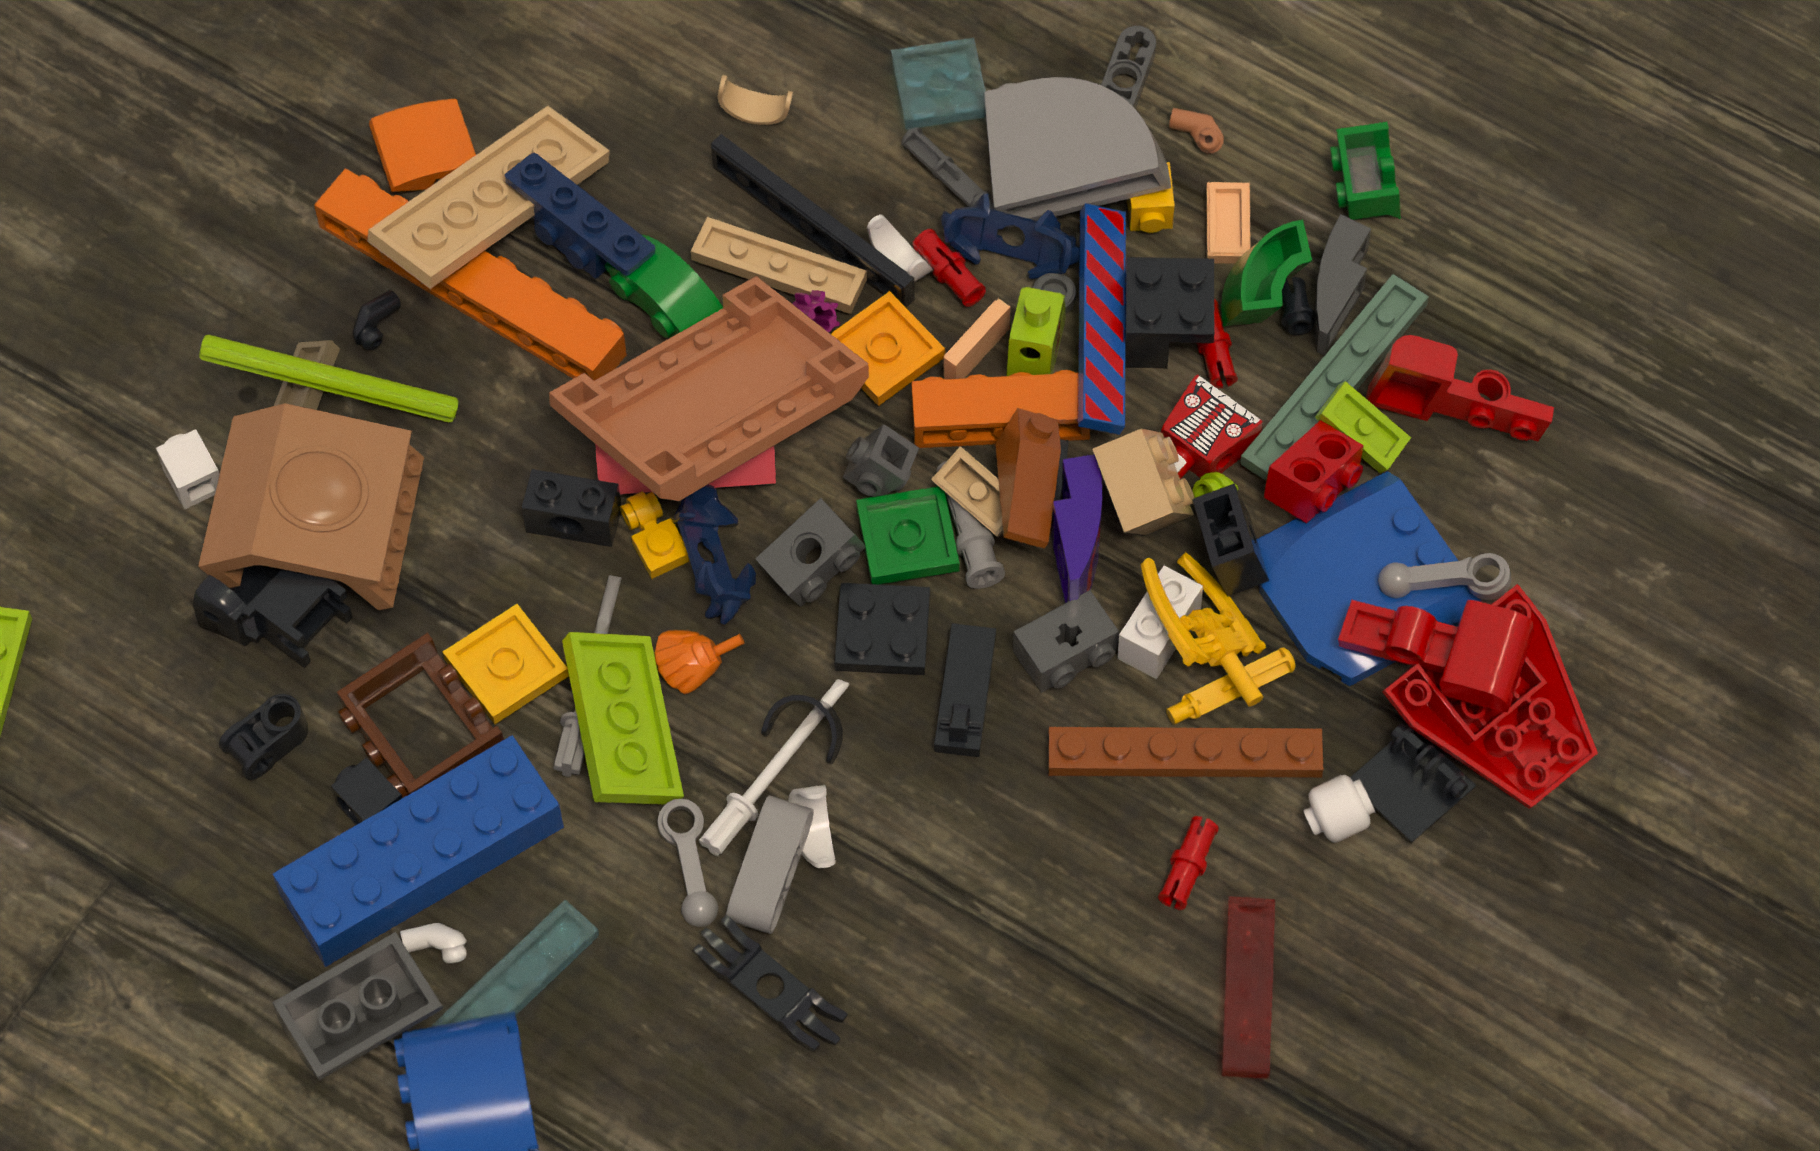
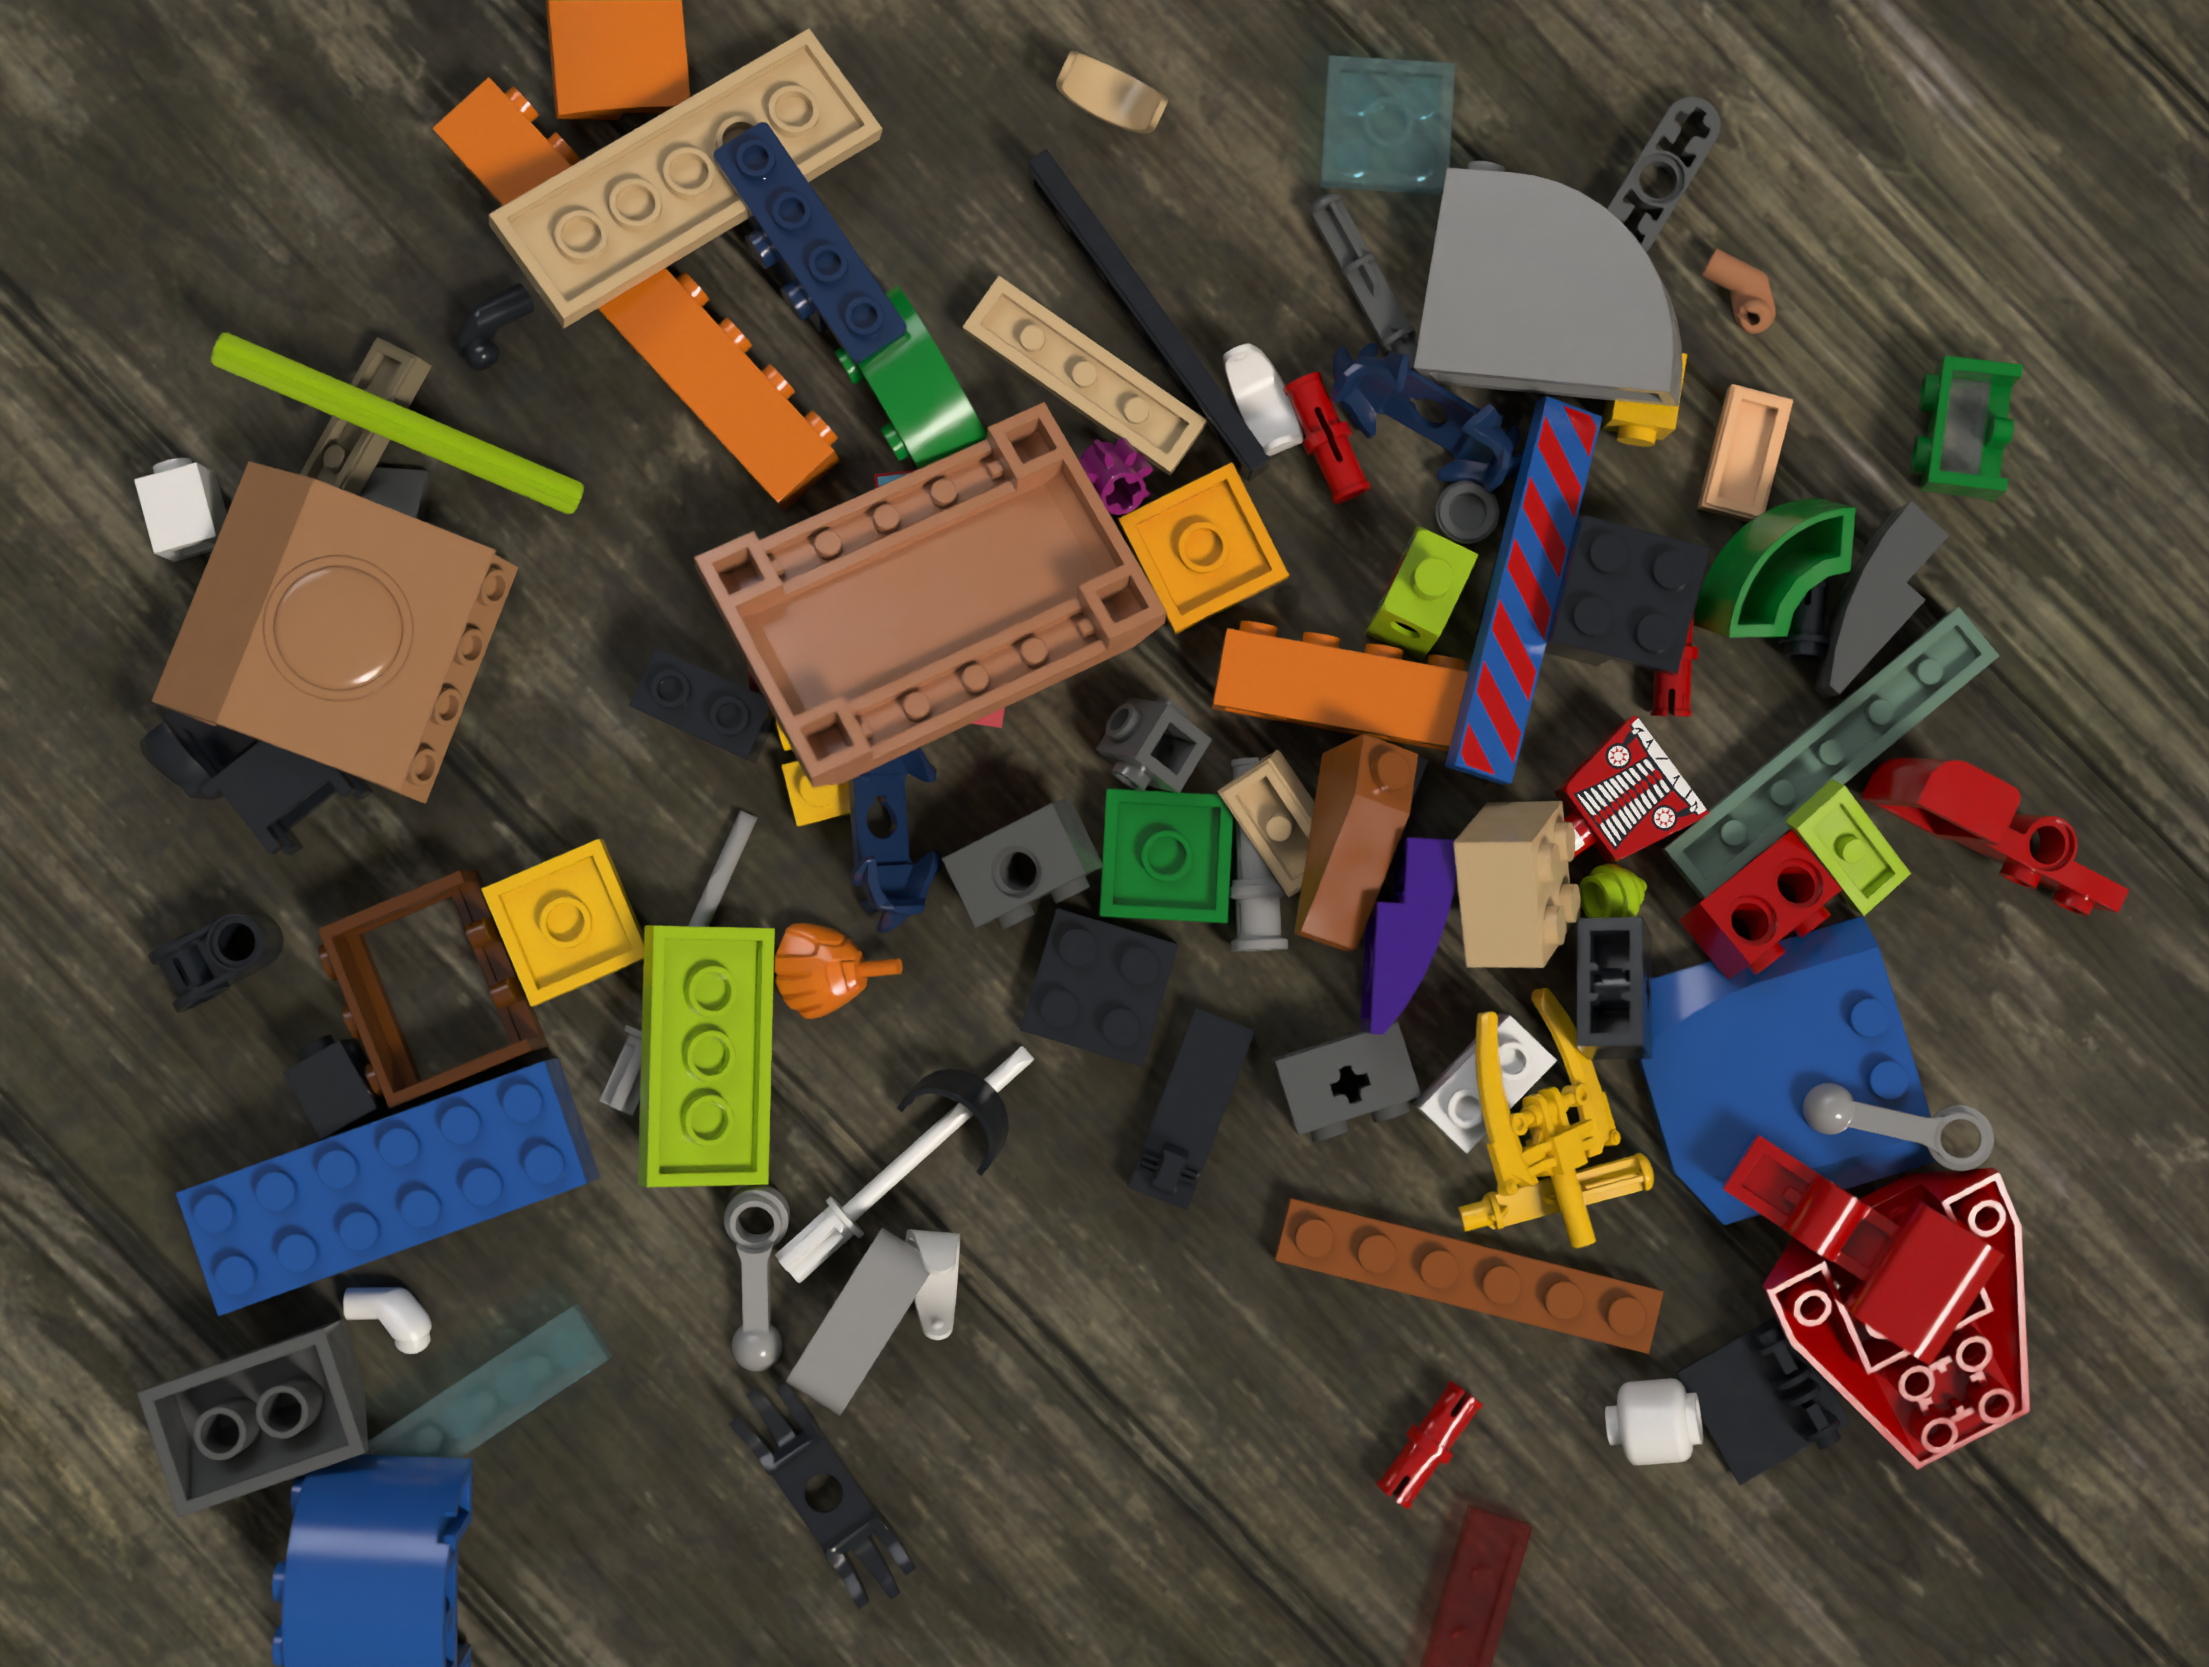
camera: 10 degrees right, 25 degrees up
light nougat tile [944,298,1010,379] -> none

